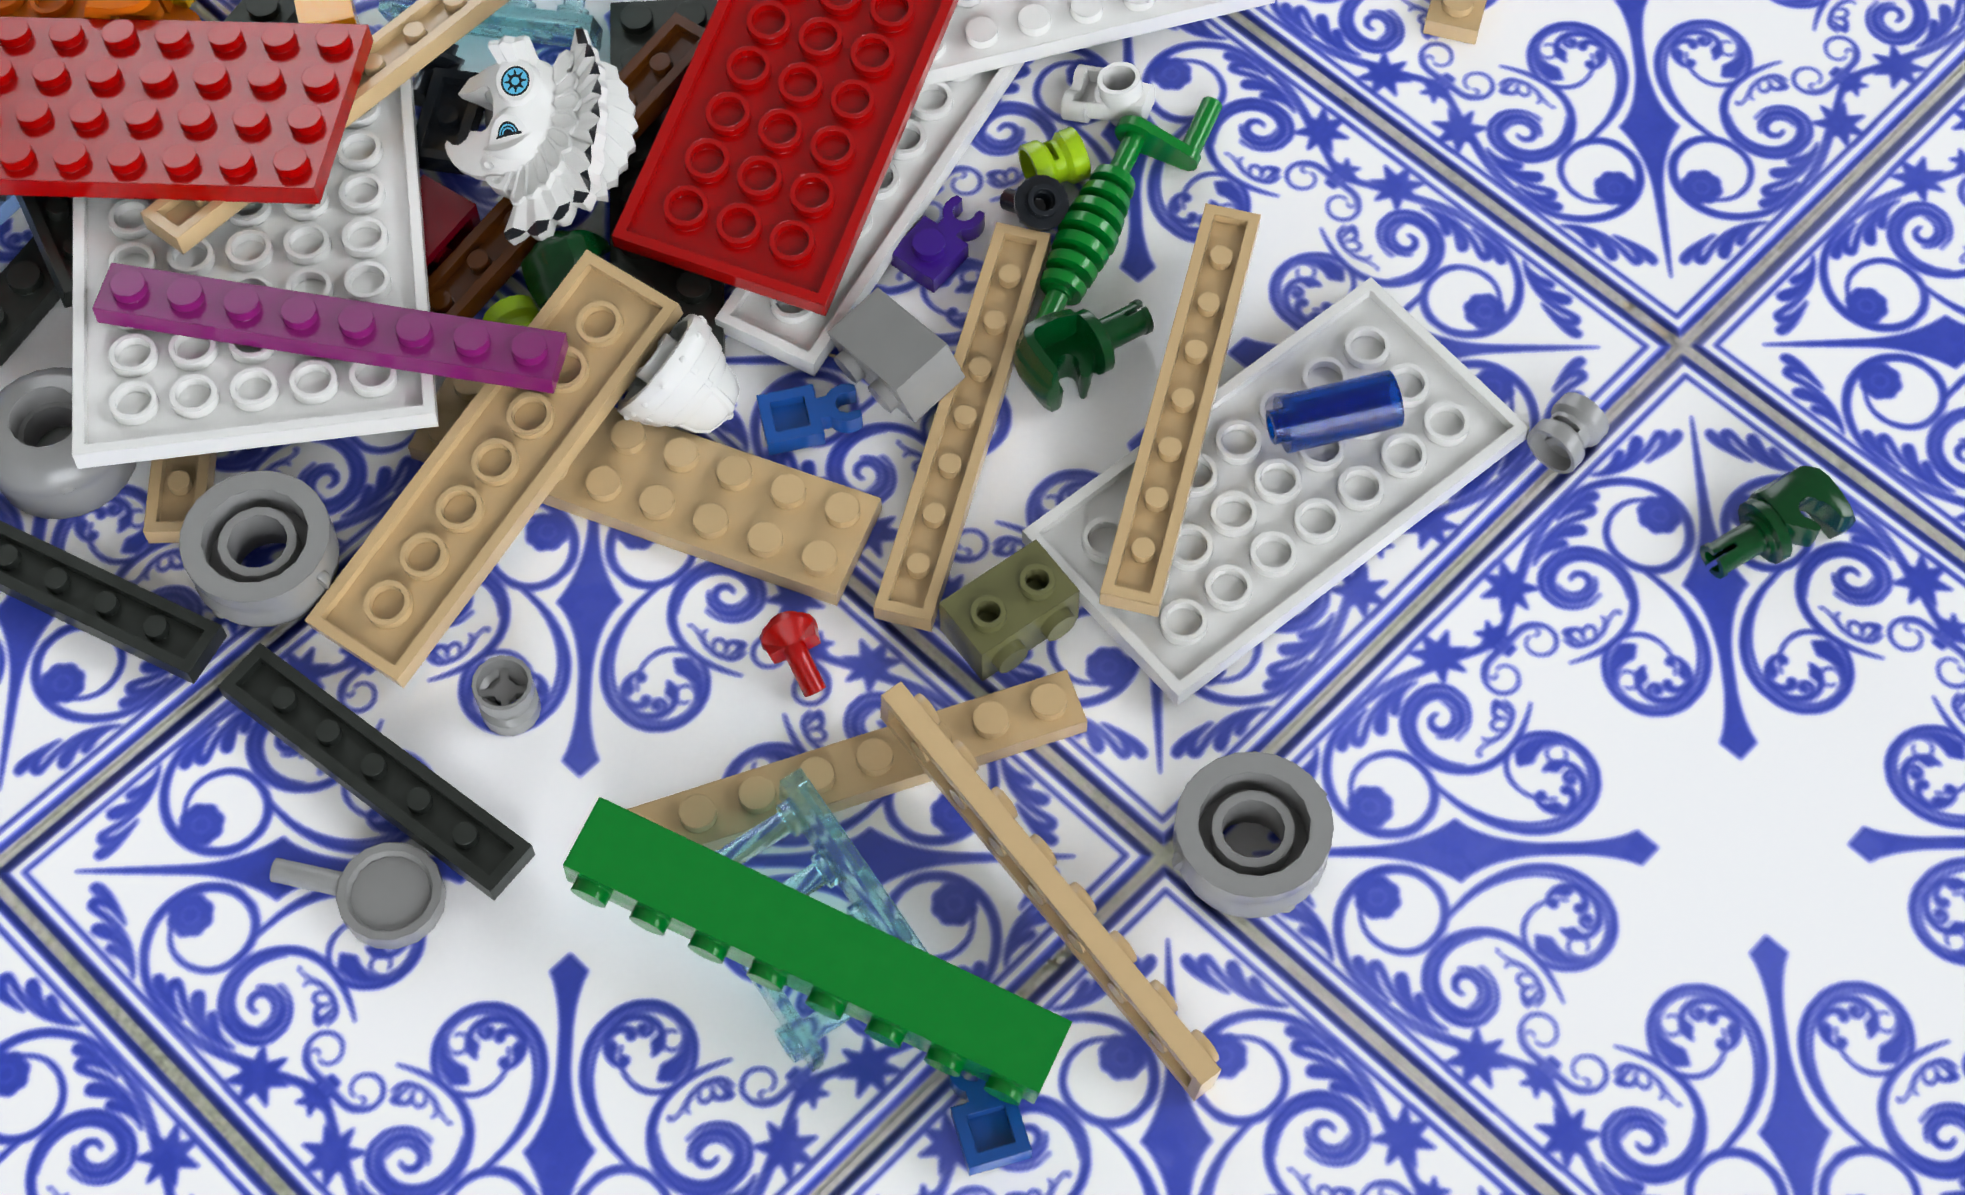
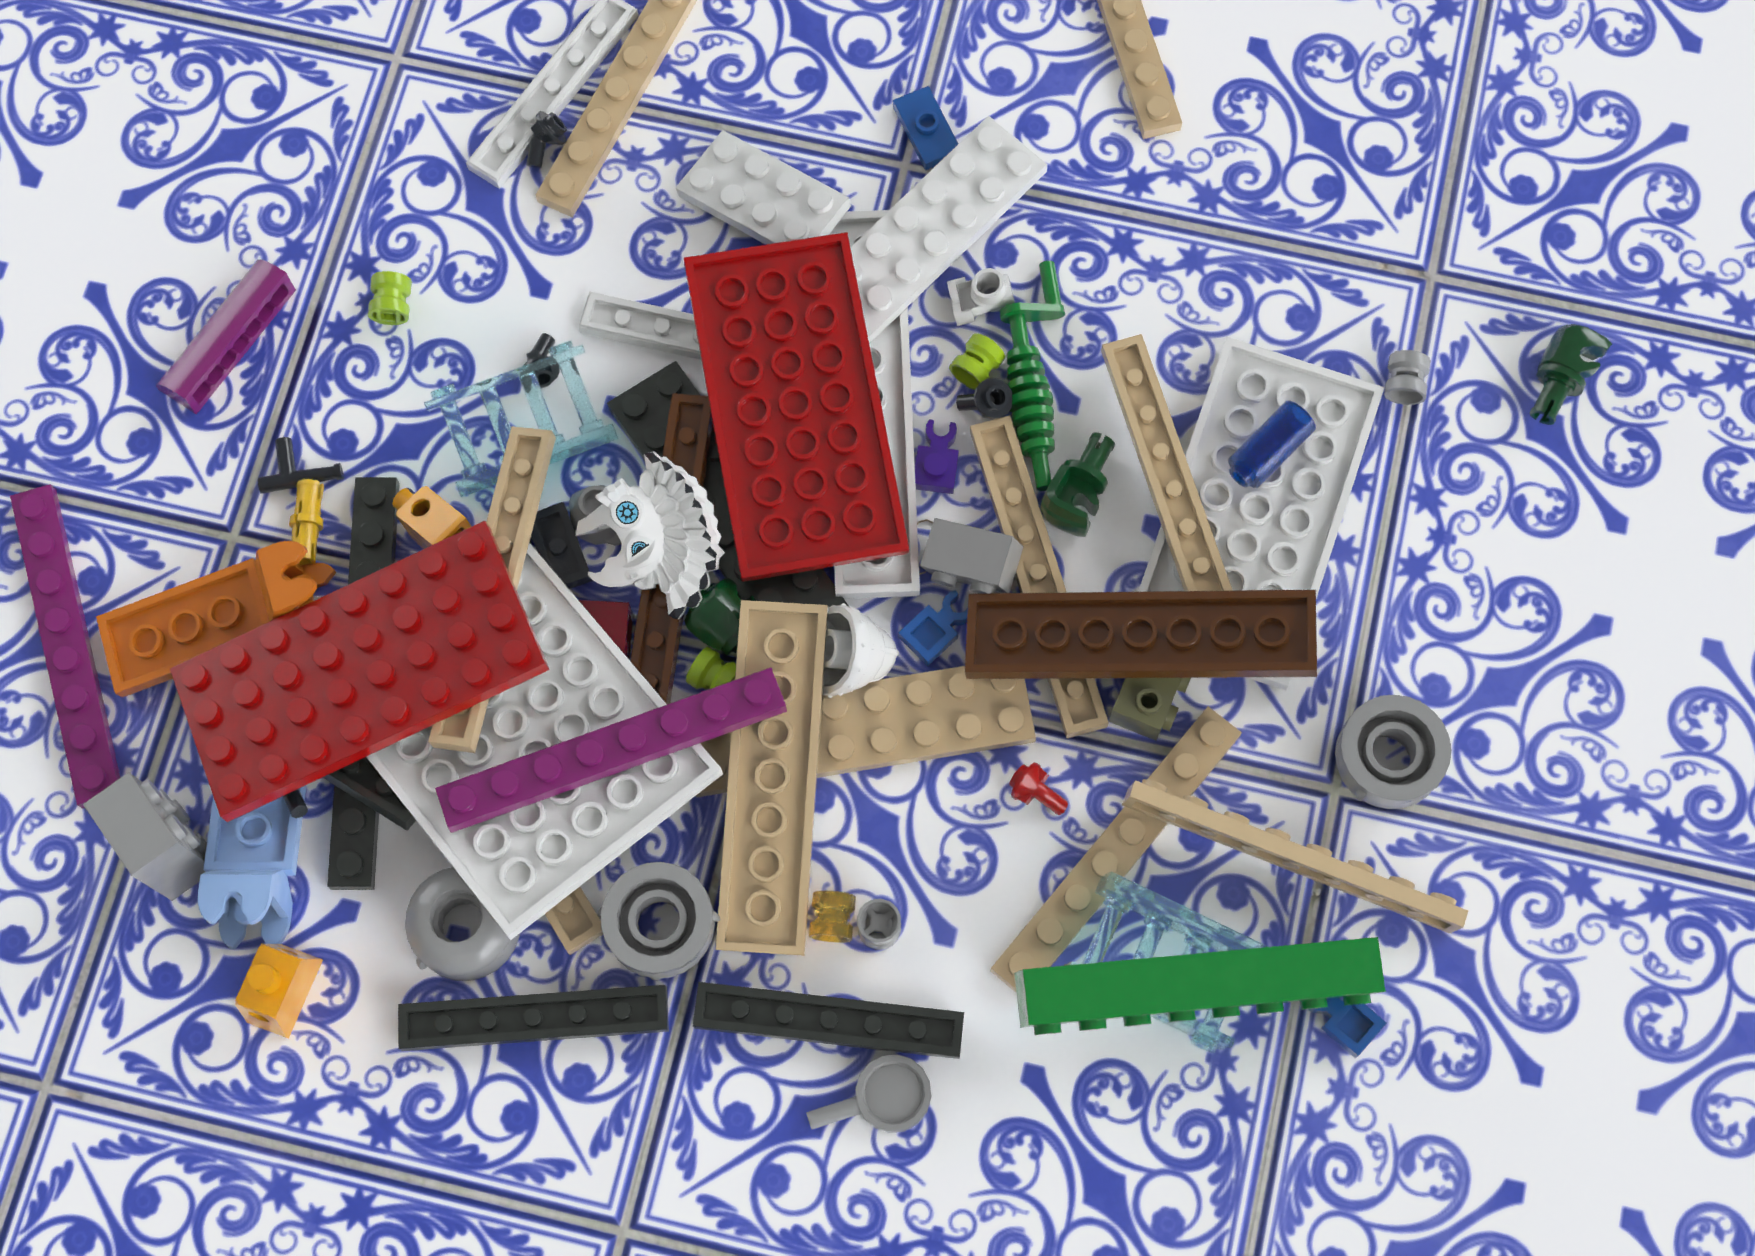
camera: 30 degrees left, 10 degrees up
none -> clear yellow wheel [809,891,856,943]
none -> reddish brown plate [965,590,1317,679]

